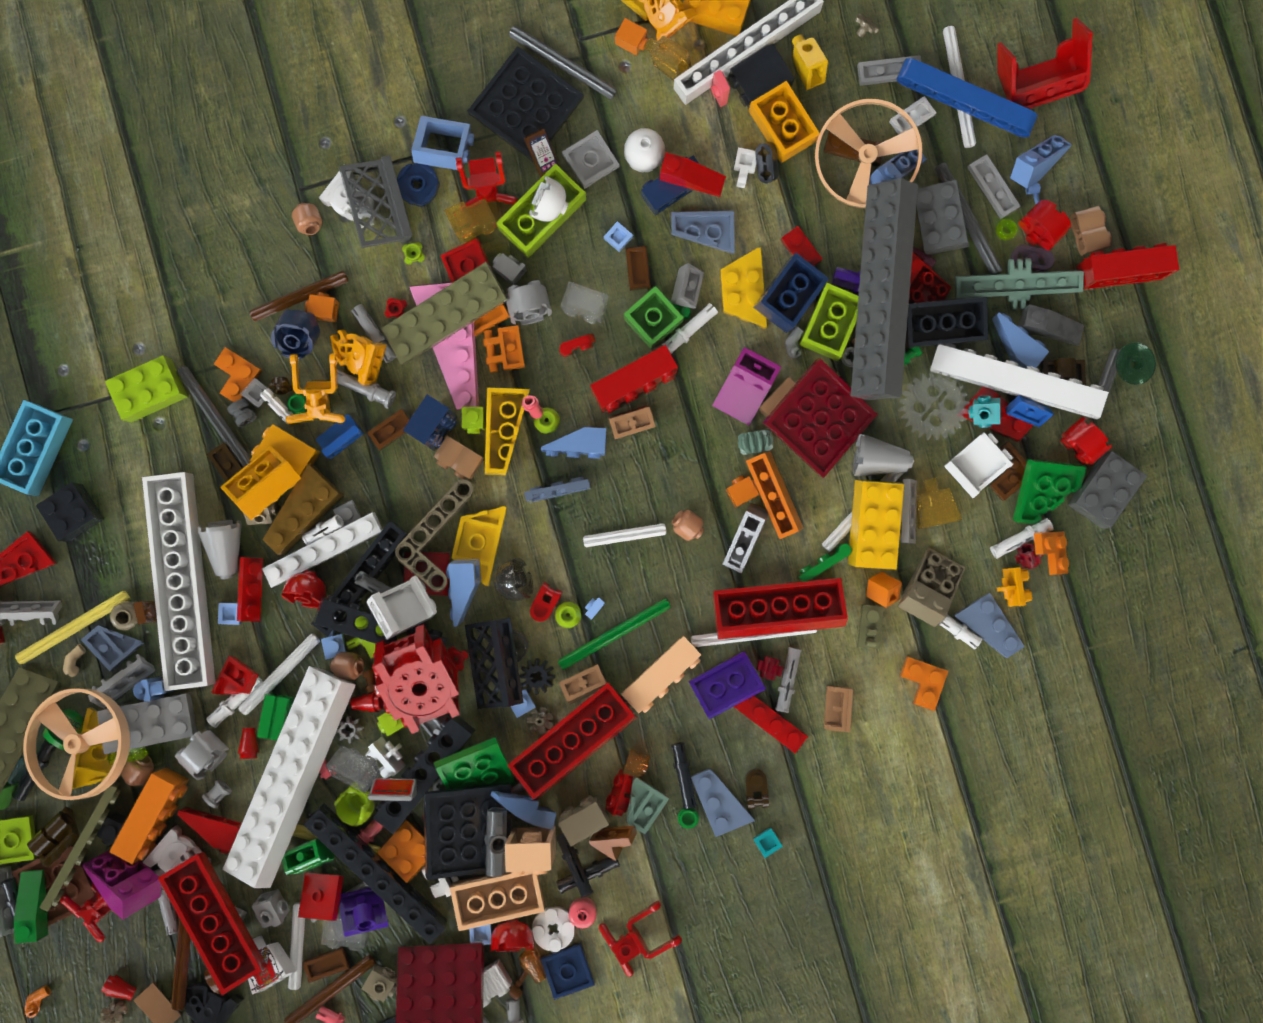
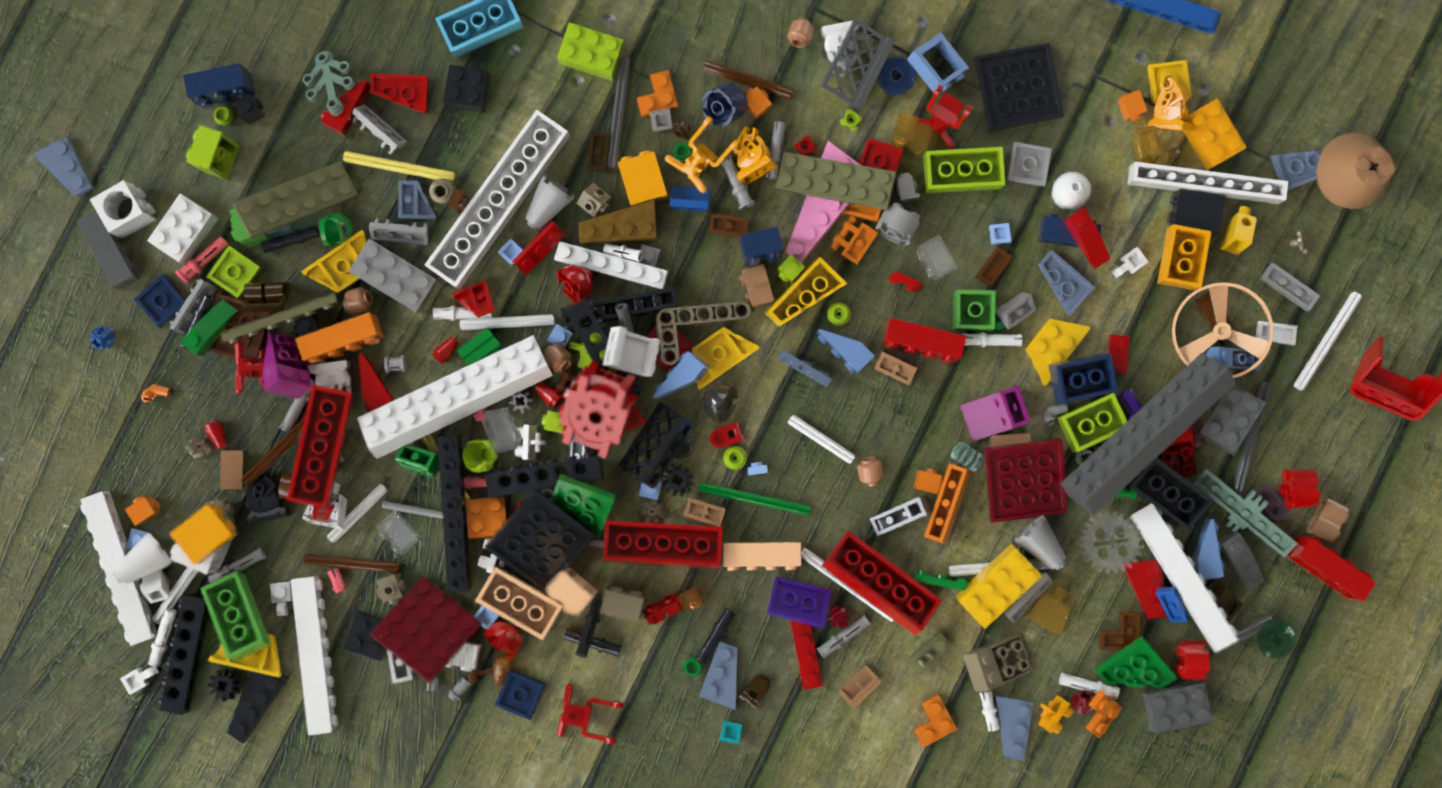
camera: 40 degrees right, 0 degrees up
light nougat piece [23,689,130,800] -> none
tan arm [63,644,86,677] -> none
clear neon green axle [106,747,147,765] -> none
medium blue hips [133,676,174,702] -> none
light grey brick [175,730,229,780] -> none
light orange slope [220,446,301,520] -> none
dark grey wheel [227,398,257,428] -> none
light grey brick [251,889,290,928] -> none
white axle [260,388,294,424] -> none
red plate [298,873,344,921] -> none
reddish brown tile [302,946,351,983] -> none
dark purple plate [339,887,388,937] -> none
slope [368,778,417,801] -> none
dark grey piece [484,807,507,877] -> none
medium blue slope [491,791,556,830] -> none
dark grey axle [509,25,617,99] -> none
coral pin [522,395,543,419] -> none
tile [524,129,560,177] -> none
white cylinder [529,176,568,221] -> none
white plate [532,906,575,952] -> none
coral head [569,897,597,929] -> none
dark orange slope [589,825,637,861] -> none
sand green wing [626,775,669,834] -> none
coral plate [711,70,730,107] -> none
black beam [755,142,779,184] -> none
orange panel [866,572,902,608] -> none
blue beam [897,58,1038,137] -> none
white panel [944,432,1013,498] -> none
light grey plate [967,154,1021,219] -> none
teal brick [969,395,1001,428] -> none
clear neon green plate [996,219,1017,240] -> none
medium blue slope [1010,135,1072,188] -> none
medium blue hand [1025,182,1041,205] -> none

